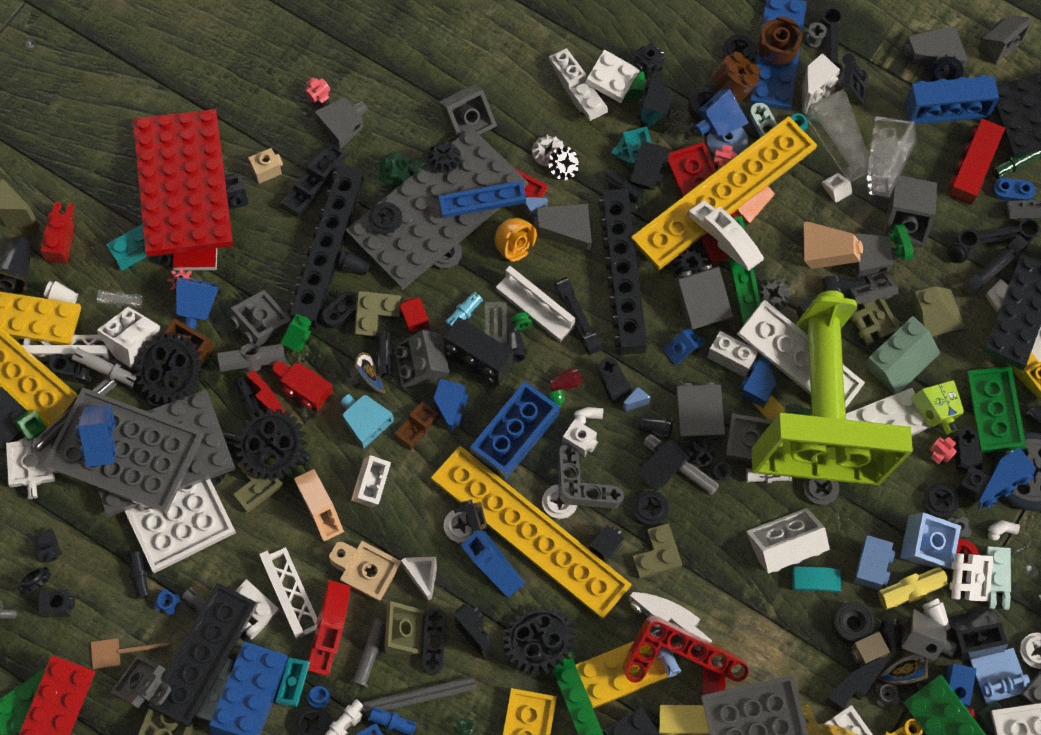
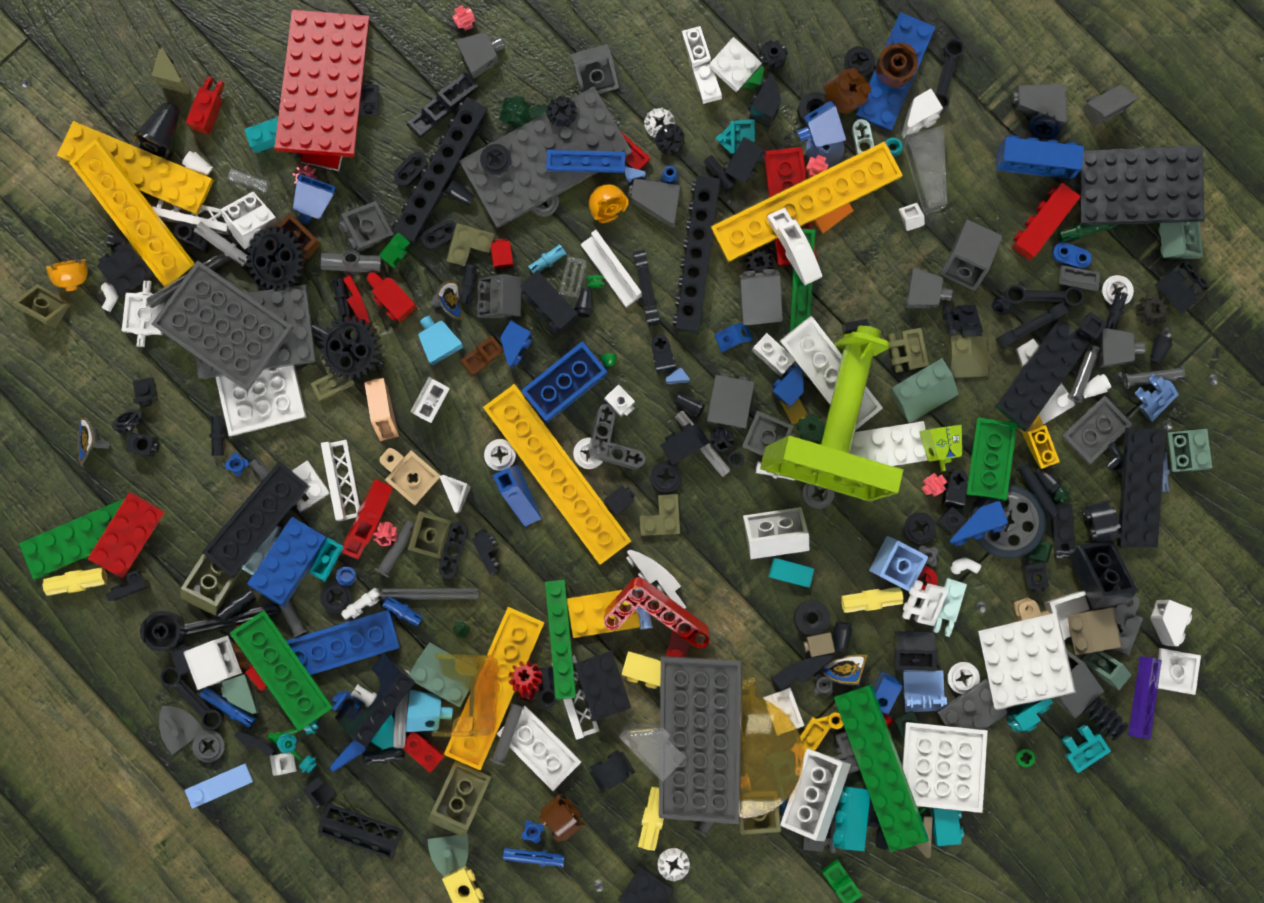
camera: 15 degrees right, 15 degrees up
green slope [13,410,47,441] -> none
blue brick [76,404,117,467] -> none
medium nougat piece [91,638,170,669] -> none
dark grey plate [111,654,171,708] -> none
tan brick [248,148,283,184] -> none
black bracket [453,499,488,532] -> none
black gear [503,605,577,676] -> none
dark red cone [549,367,583,391] -> none
white arm [574,407,603,424] -> none
dark grey gear [758,278,791,311] -> none
light nougat slope [804,222,863,269] -> none
dark grey bush [805,22,827,49] -> none
black piece [822,275,866,298] -> none
black plate [840,53,868,105] -> none
dark grey plate [850,270,899,305] -> none
medium blue brick [853,535,895,590] -> none
clear wedge [867,116,917,197] -> none
green plate [890,224,913,261] -> none
dark grey torso [902,609,957,660] -> none
white cone [922,598,951,630] -> none
none -> coral gear [373,522,398,546]
none -> black plate [394,152,428,187]
none -> blue cone [660,166,679,185]
none -> black plate [942,305,983,337]

